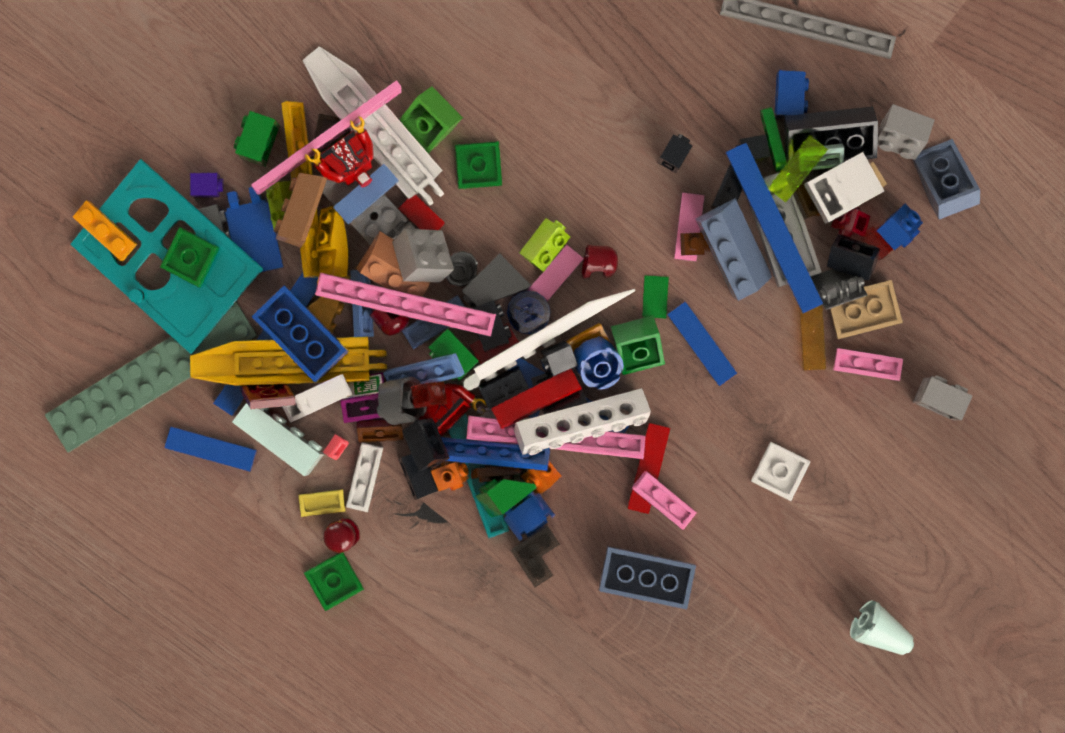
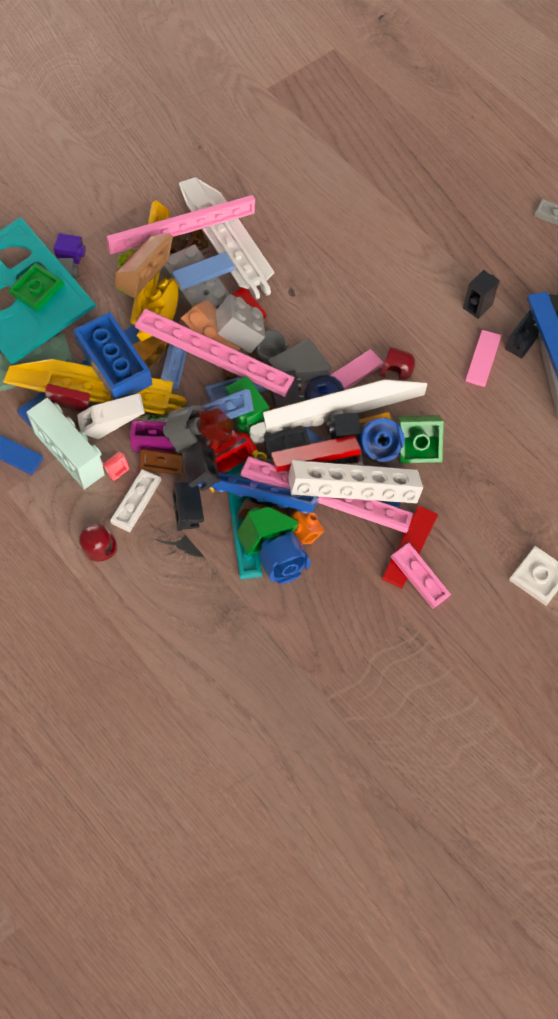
camera: 20 degrees right, 25 degrees down
blue tile [225,187,284,273] -> none
green brick [233,111,280,167] -> none
light yellow tile [299,489,346,517] -> none
green tile [304,552,364,611] -> none
torso [305,116,374,188] -> none
dark red helmet [370,309,409,336] -> none
bright green slope [399,86,463,153] -> none
orange brick [431,461,469,491] -> none
green tile [455,141,502,189] -> none
clear smoke brick [510,524,560,587] -> none
lime brick [519,218,570,272] -> none
sand blue brick [598,546,696,609] -> none
green sticker [642,275,669,319] -> none
blue tile [667,302,737,386] -> none
reddish brown plate [680,233,711,256] -> none
sand blue slope [695,198,772,301] -> none

